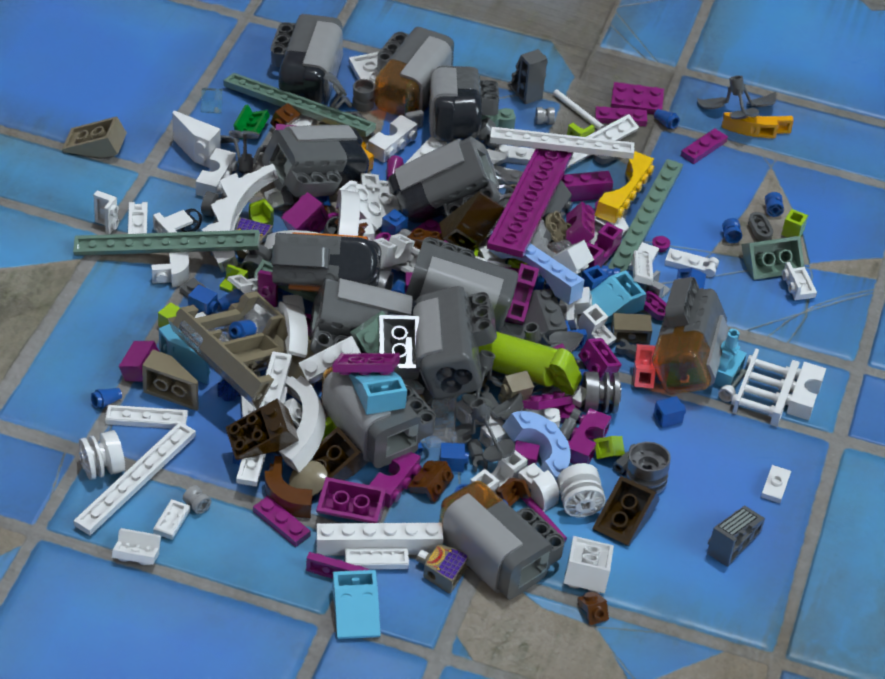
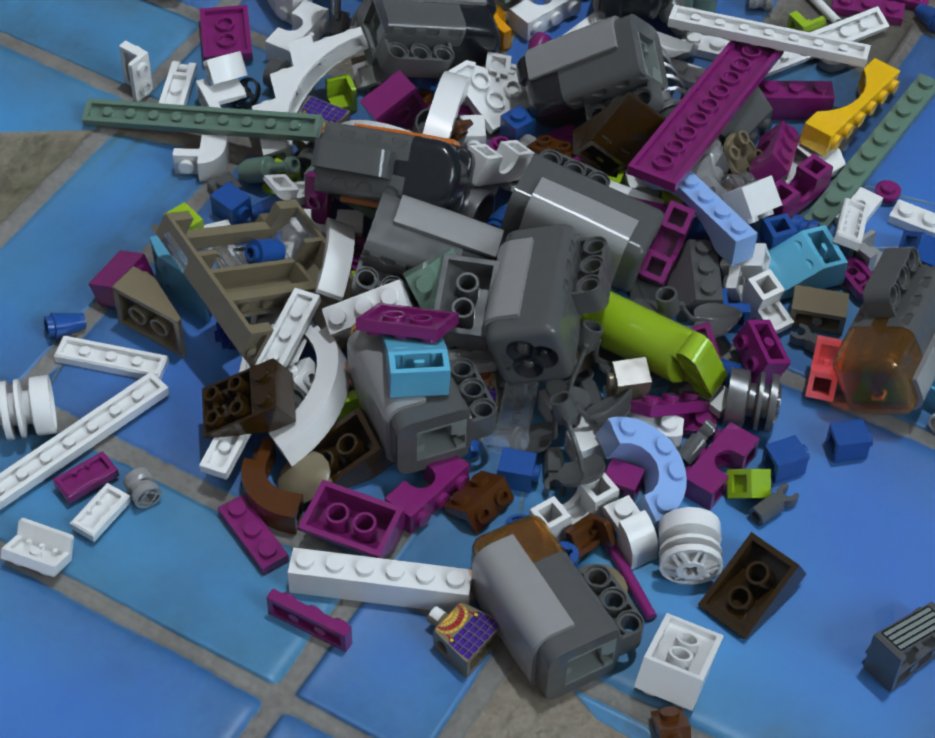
camera: 15 degrees right, 5 degrees up
medium azure slope [332,570,380,639] -> none
white plate [345,548,409,569] -> none
flat silver wheel [626,442,671,494] -> none
none -> magenta plate [53,451,119,504]
none -> magenta plate [199,5,253,61]
none -> white brick [203,51,248,86]
none -> sand green piece [238,156,300,184]
none -> blue brick [761,435,810,484]

